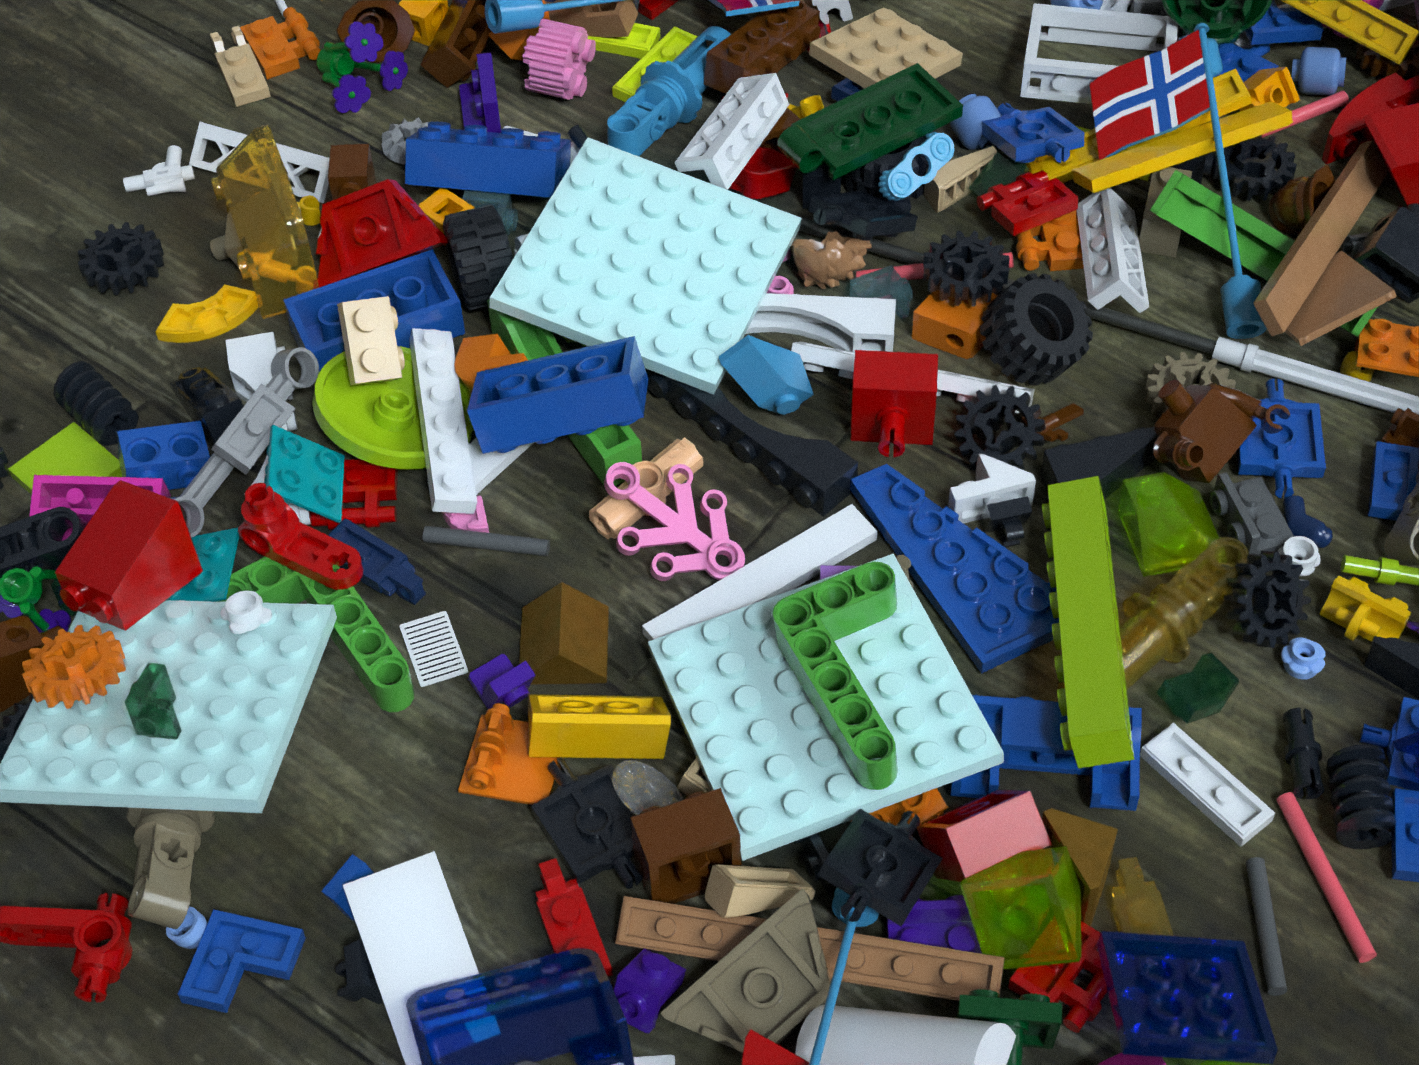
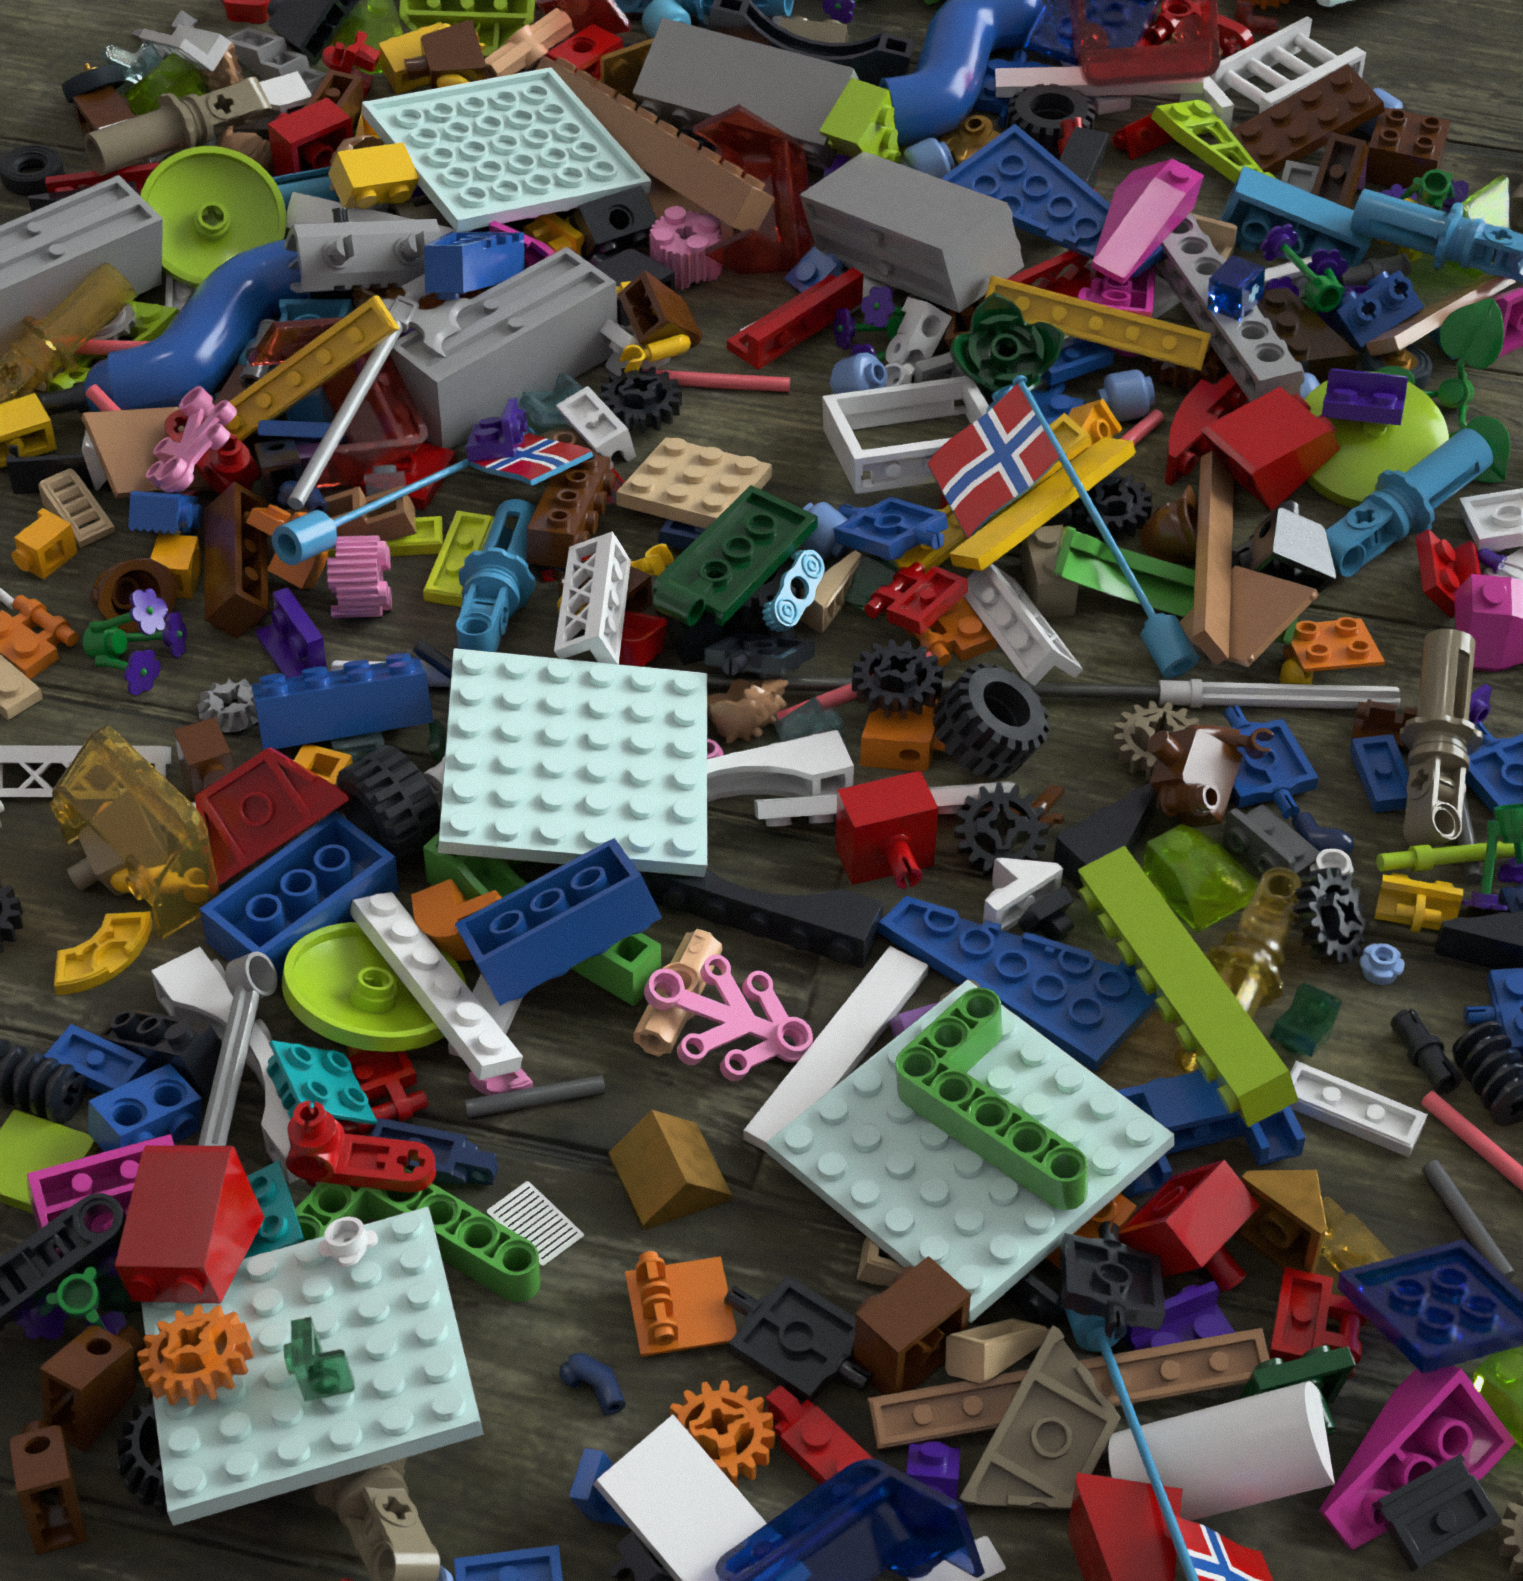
camera: 25 degrees left, 5 degrees down
light grey plate [211,383,296,475] -> none
bracket [337,296,405,385] -> none
dark purple bracket [468,654,536,709] -> none
yellow slope [528,694,671,759] -> none
clear wheel [611,760,684,815] -> none
dark azure slope [719,335,814,415] -> none
clear neon green slope [960,846,1082,969] -> none
none -> blue plate [43,1024,150,1094]
none -> dark blue arm [559,1353,626,1415]
none -> orange gear [670,1380,775,1488]

